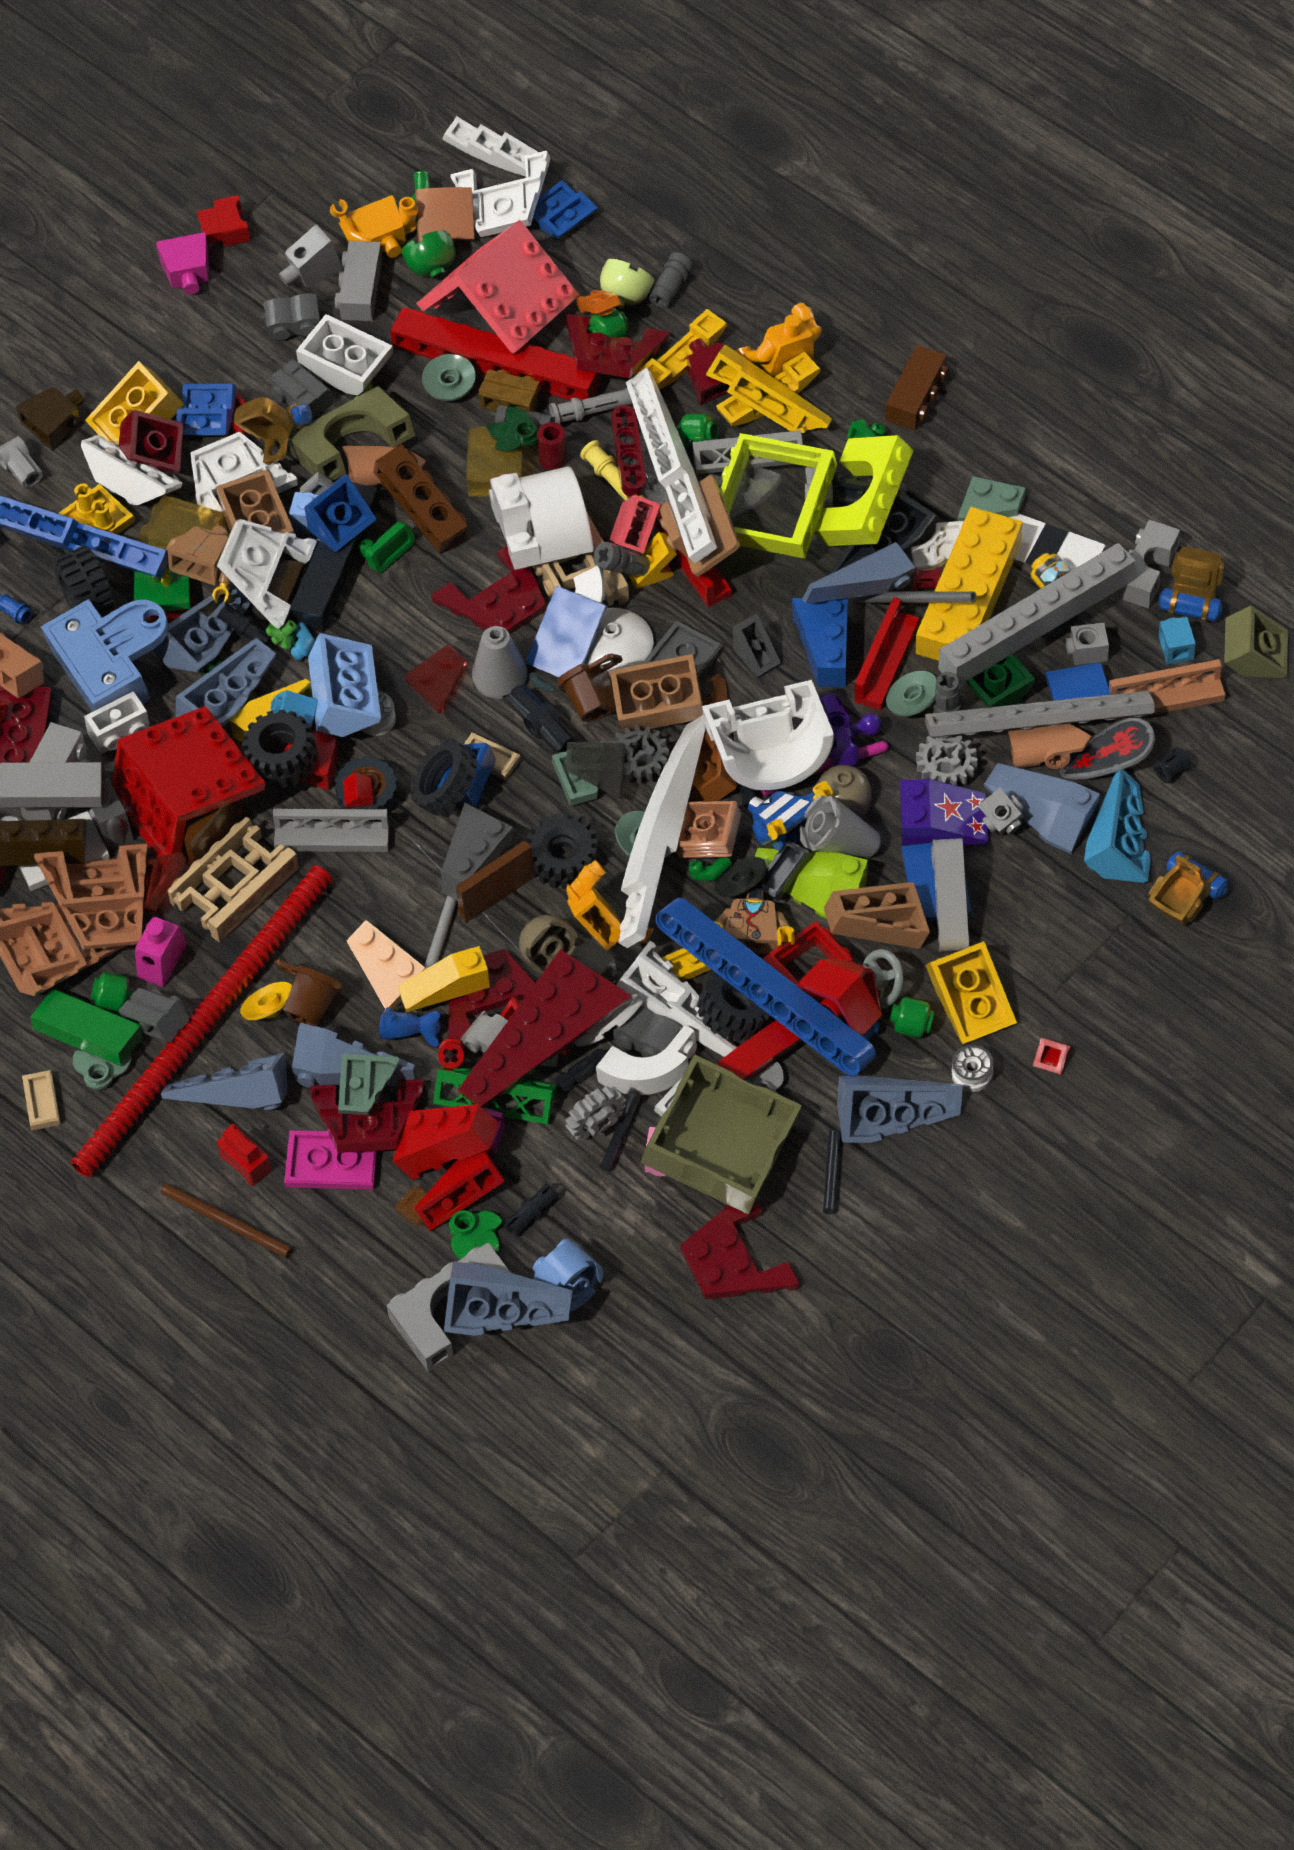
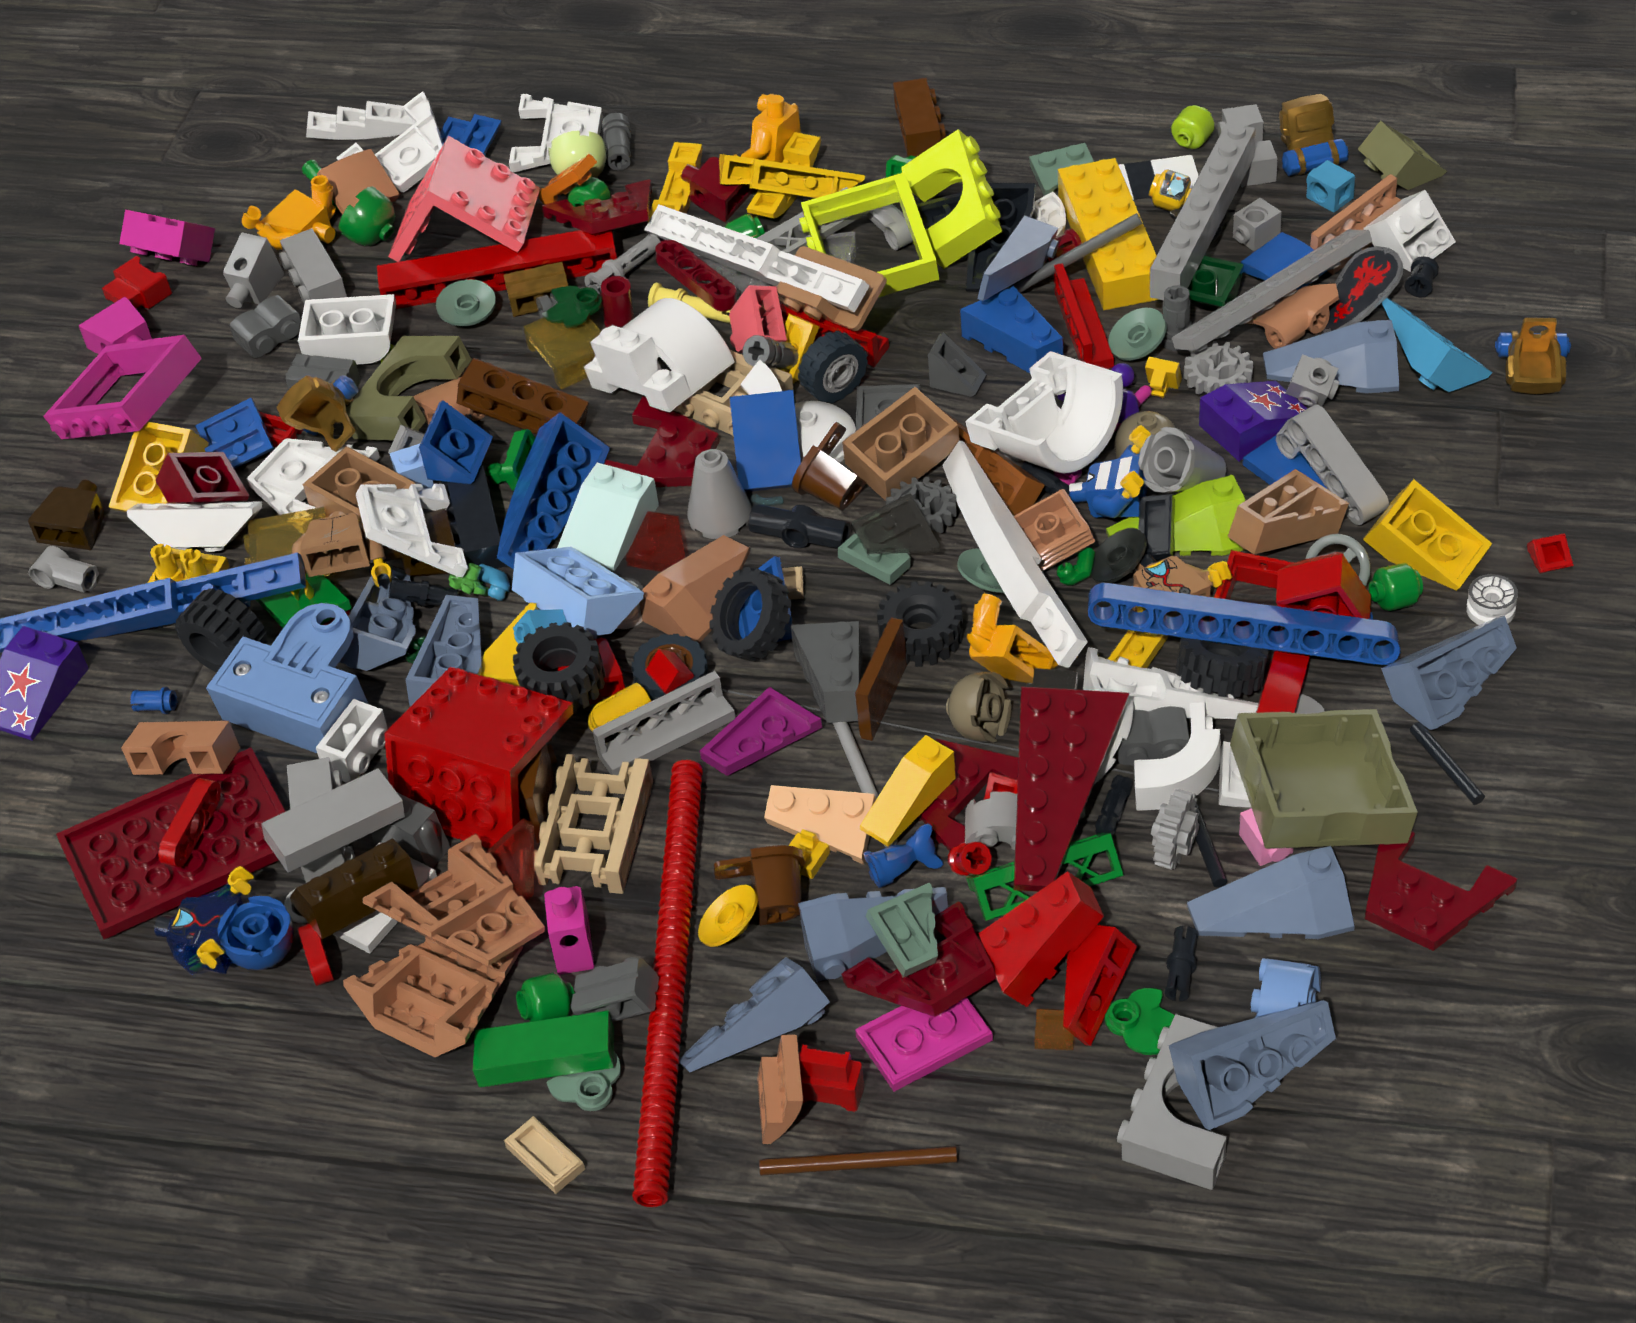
camera: 30 degrees left, 10 degrees down
none -> dark pink window [43,335,202,439]
none -> dark pink wedge [119,210,215,266]
none -> blue wedge [497,413,610,570]
none -> white wing [509,94,603,172]
none -> light aqua slope [557,462,659,571]
none -> yellow arm [588,683,651,732]
none -> nougat wedge [639,535,750,643]
none -> magenta wing [700,687,822,776]
none -> nougat slope [757,1035,803,1144]
none -> yellow tile [788,829,830,879]
none -> black wheel [798,331,868,403]
none -> yellow tile [1145,357,1182,398]
none -> lime head [1171,105,1214,149]
none -> sand blue wedge [1187,846,1355,939]
none -> white slope [1364,190,1456,273]

